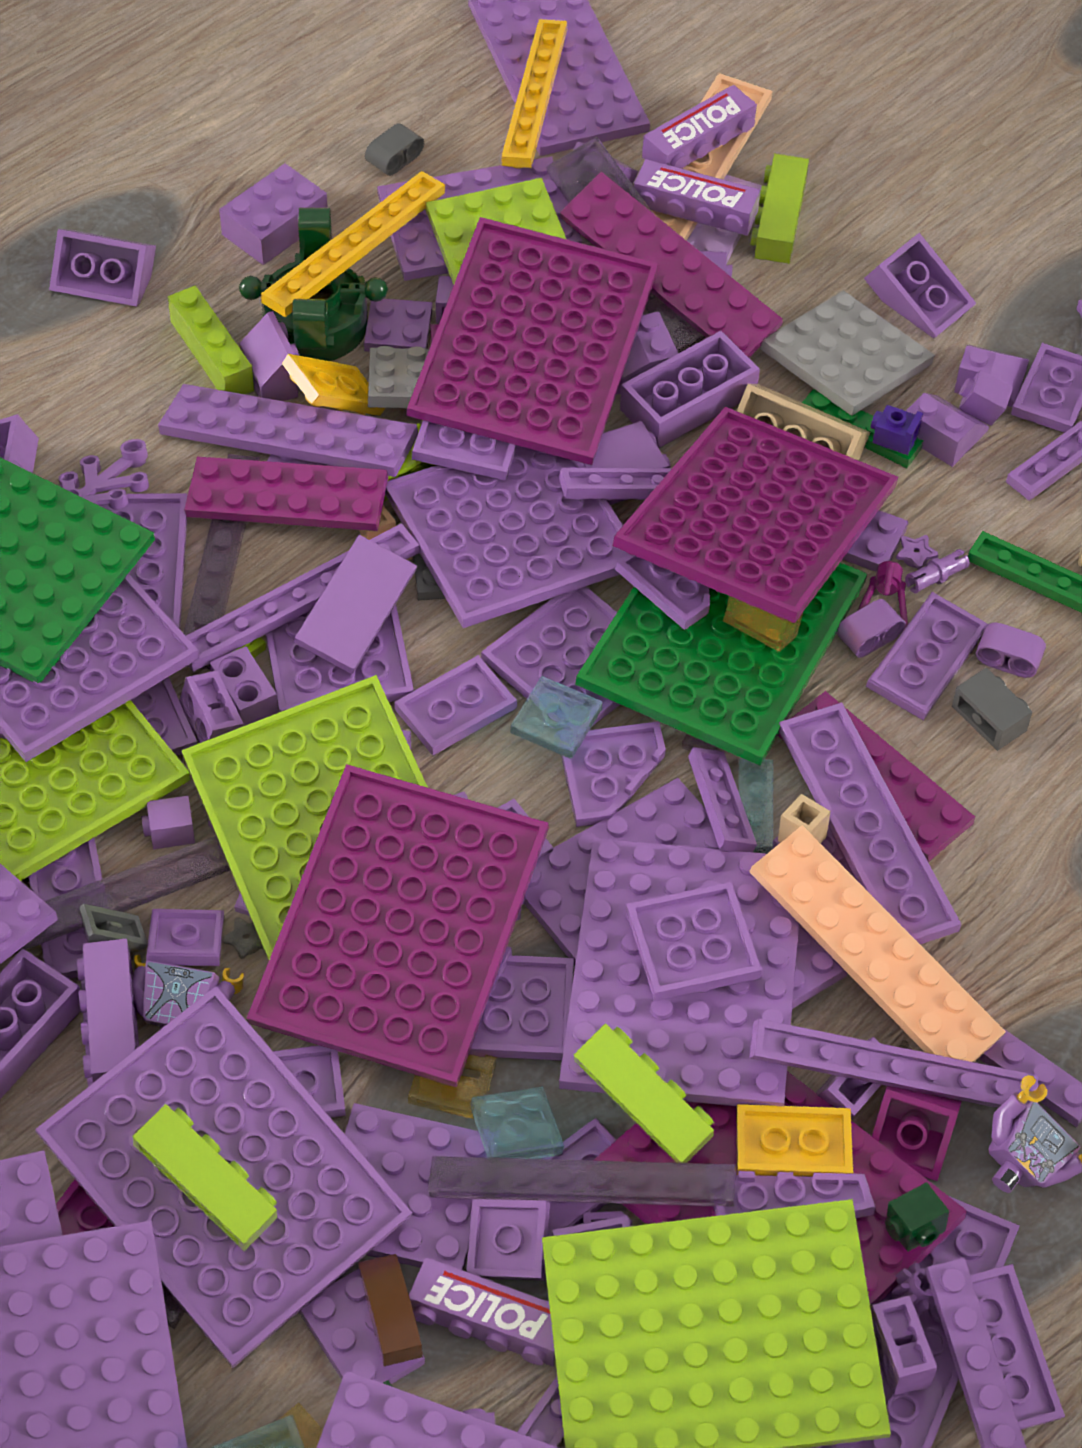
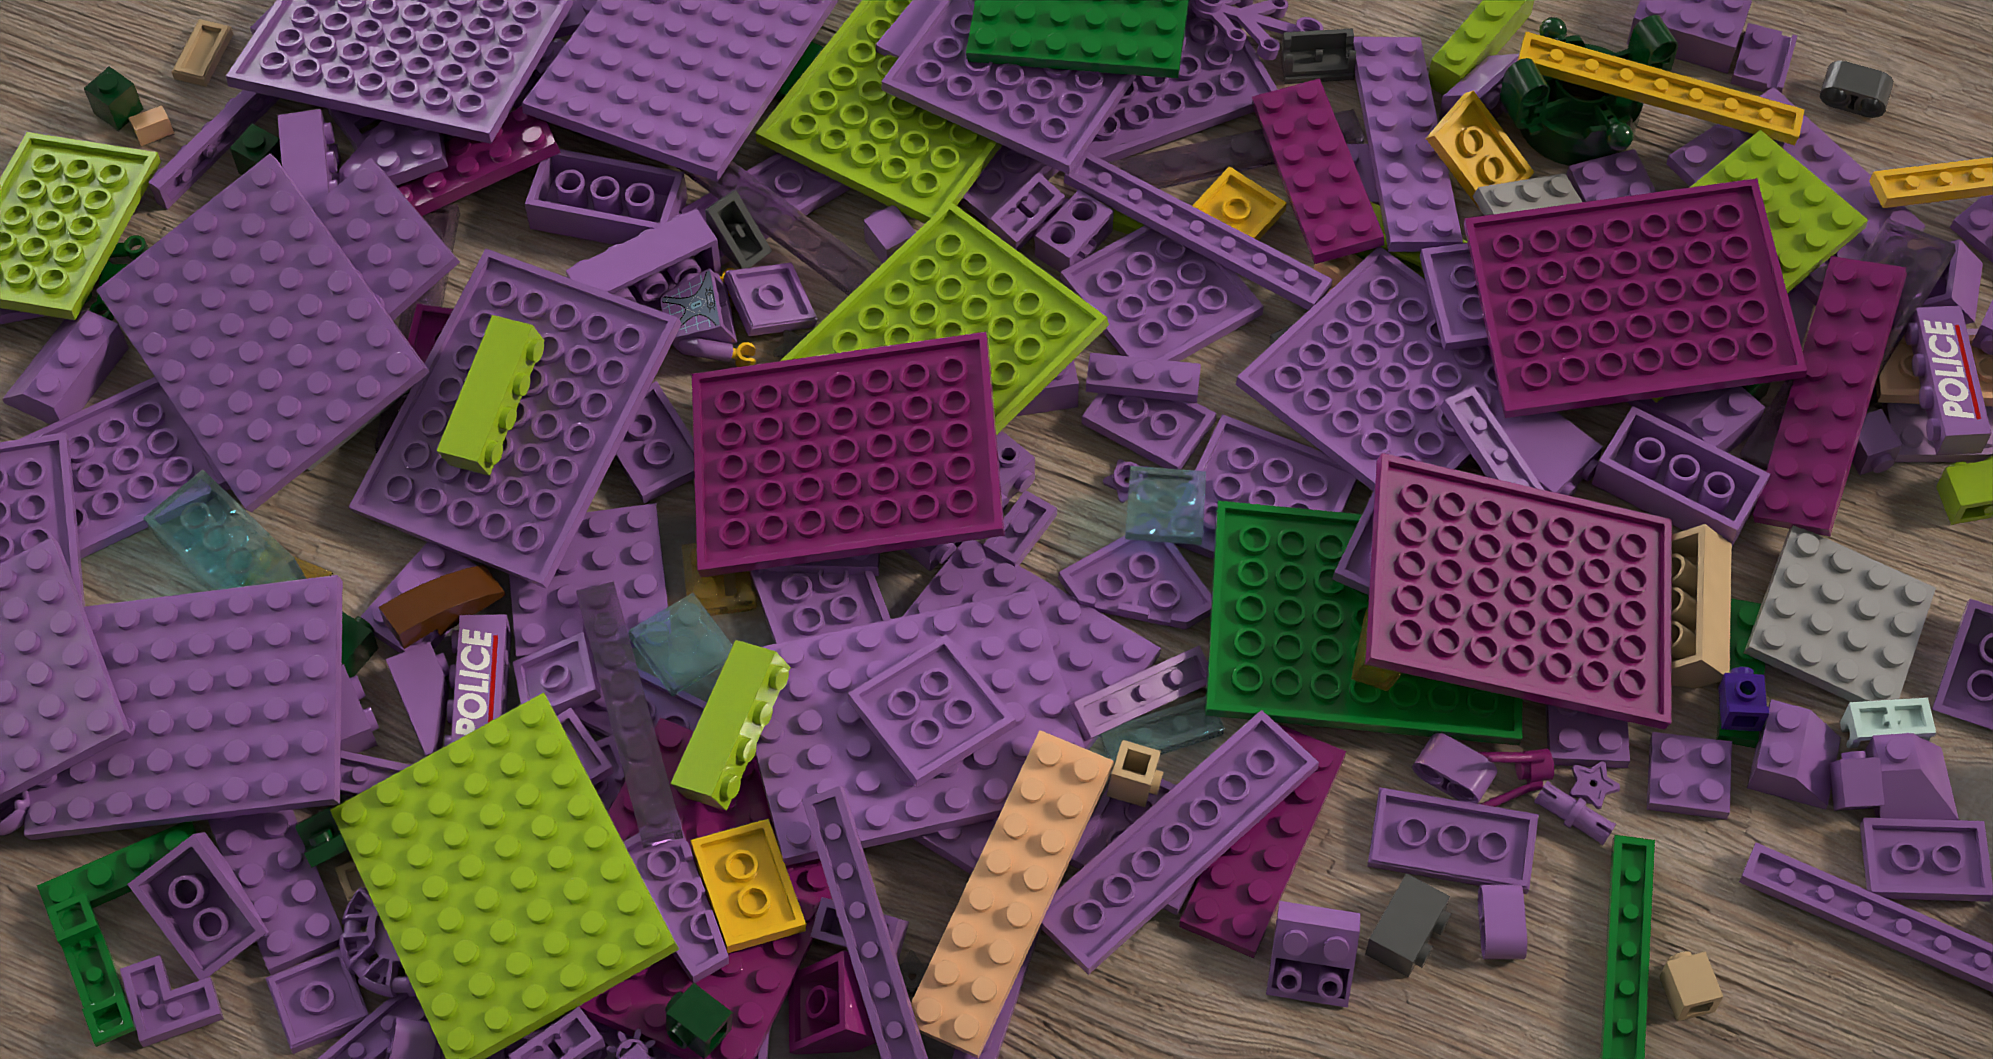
camera: 70 degrees right, 5 degrees up
medium lavender tile [294,535,417,674] -> none
none -> medium lavender slope [386,642,450,757]
none -> medium lavender plate [1086,353,1201,403]
none -> medium lavender plate [1103,459,1150,503]
none -> yellow plate [1192,166,1287,241]
none -> medium lavender slope [1266,901,1360,1008]
none -> dark grey hinge [1281,28,1356,84]
none -> medium lavender plate [1647,732,1732,820]
none -> medium lavender plate [1730,23,1797,93]
none -> light aqua hinge [1840,698,1936,748]

